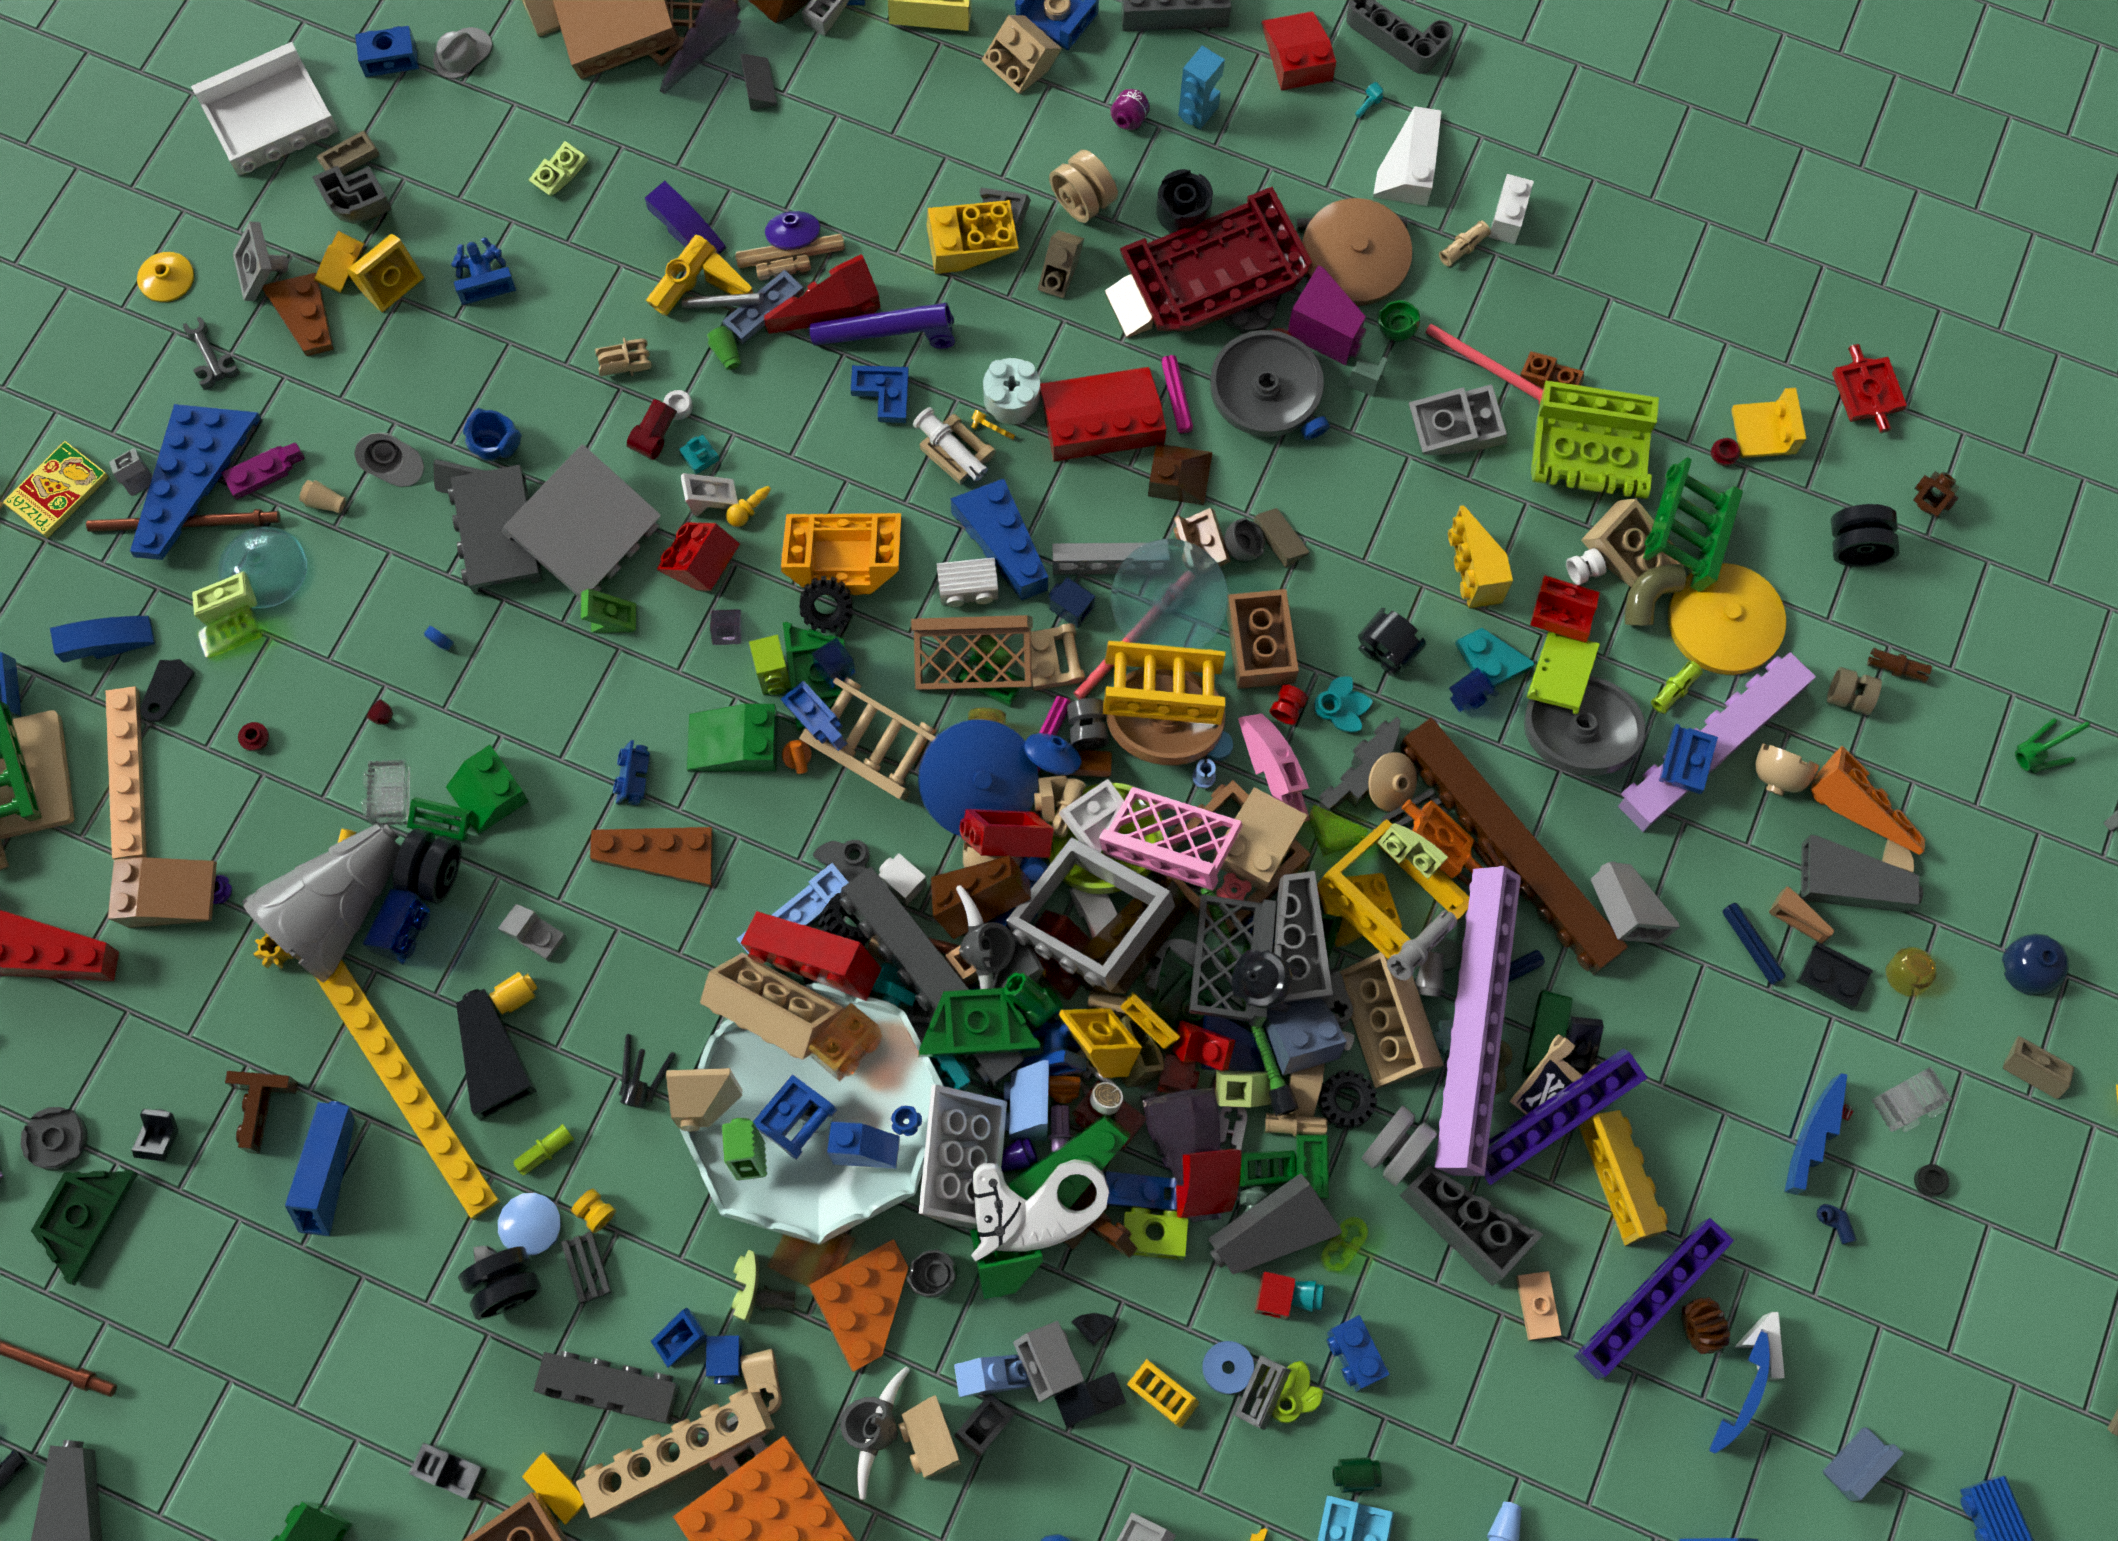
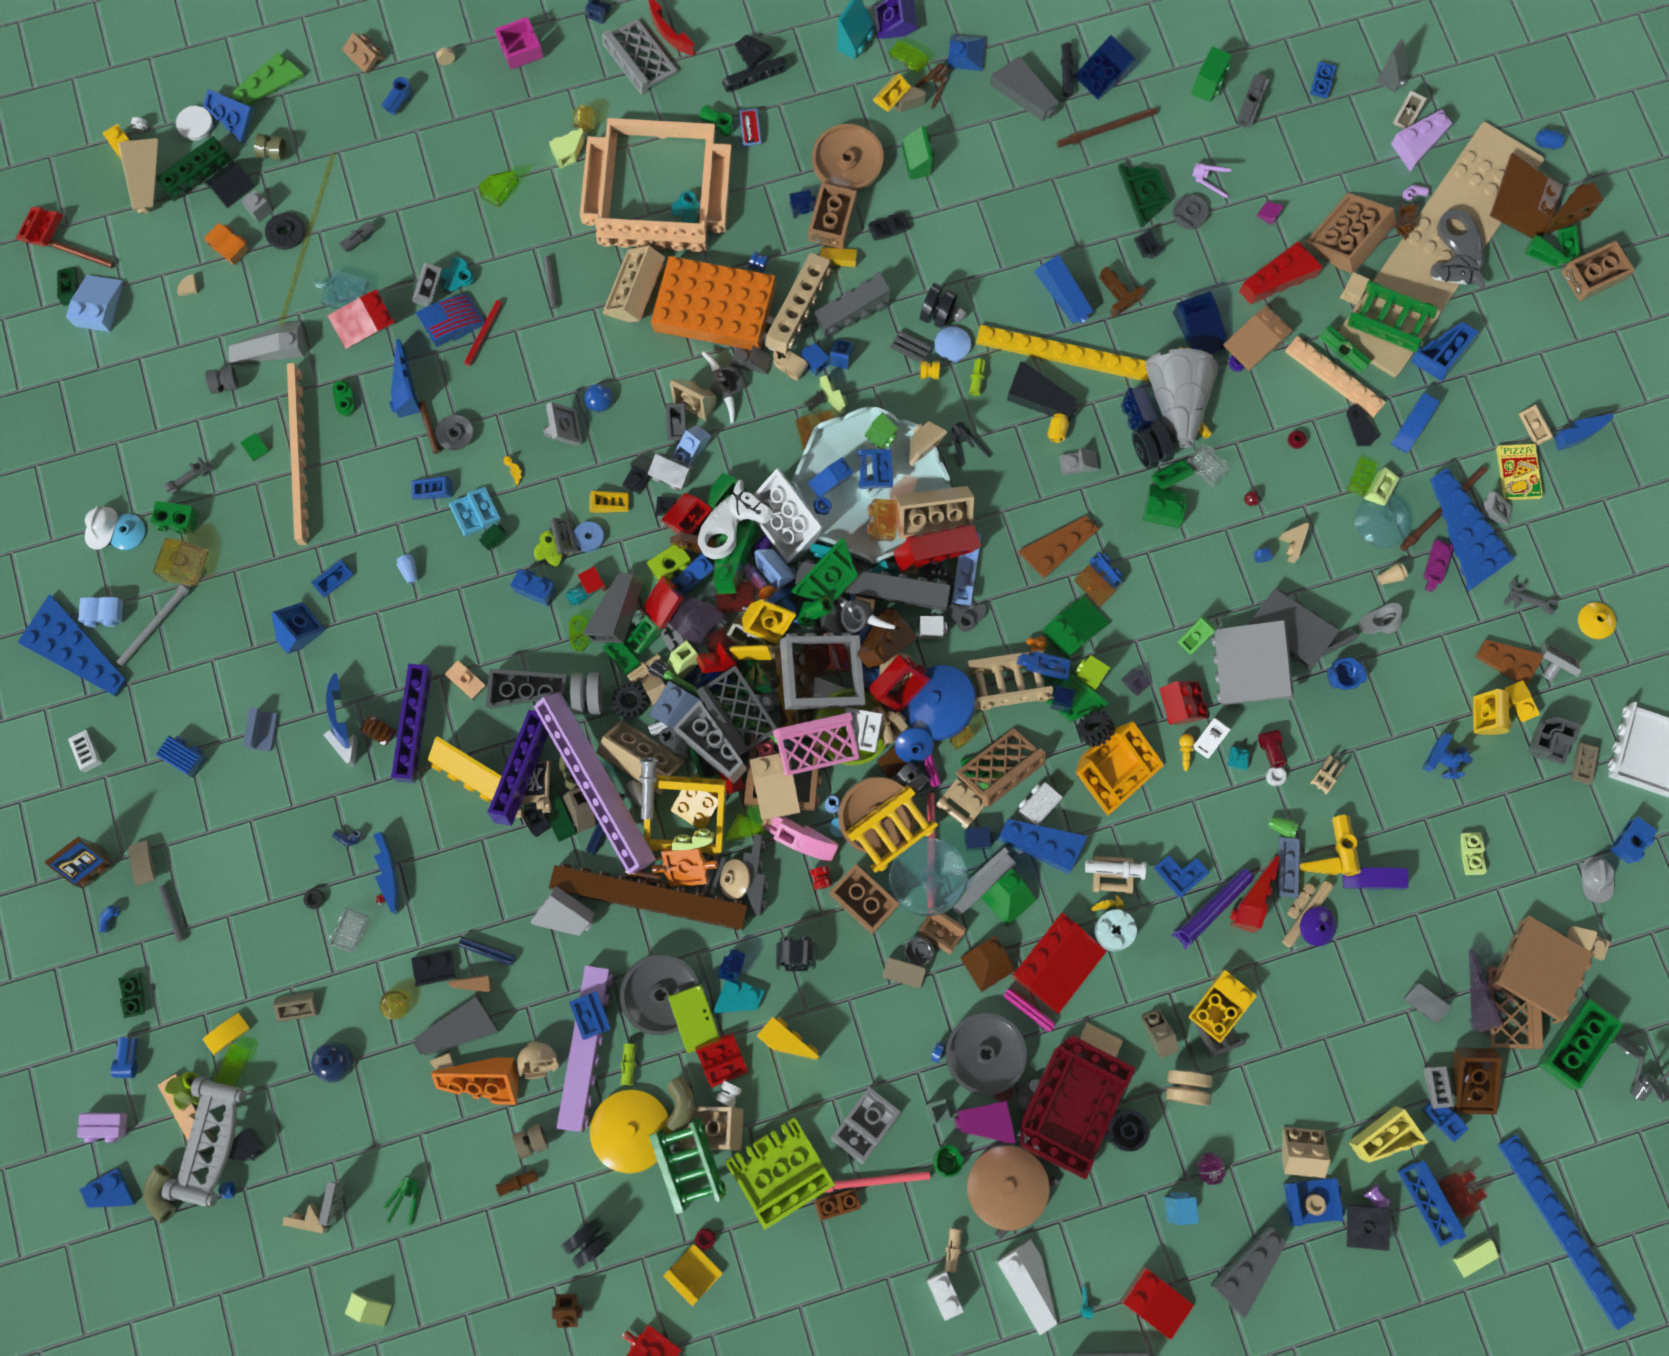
camera: 140 degrees right, 5 degrees up
flat silver bar [682,293,764,309] -> none
orange plate [808,1239,908,1372] -> none
dark grey hair [907,1249,957,1299] -> none
tile [1090,1082,1123,1115] -> none
black helmet [1231,949,1302,1012] -> none
teal plate [1314,676,1373,733] -> none
none -> dark tan slope [561,788,595,834]
none -> red slope [661,493,713,536]
none -> dark grey slope [731,346,772,374]
none -> green slope [981,868,1036,927]
none -> clear orange slope [1074,565,1115,607]
none -> clear blue slope [1173,291,1227,354]
none -> tan slope [1279,523,1310,563]
none -> green piece [1319,325,1371,373]

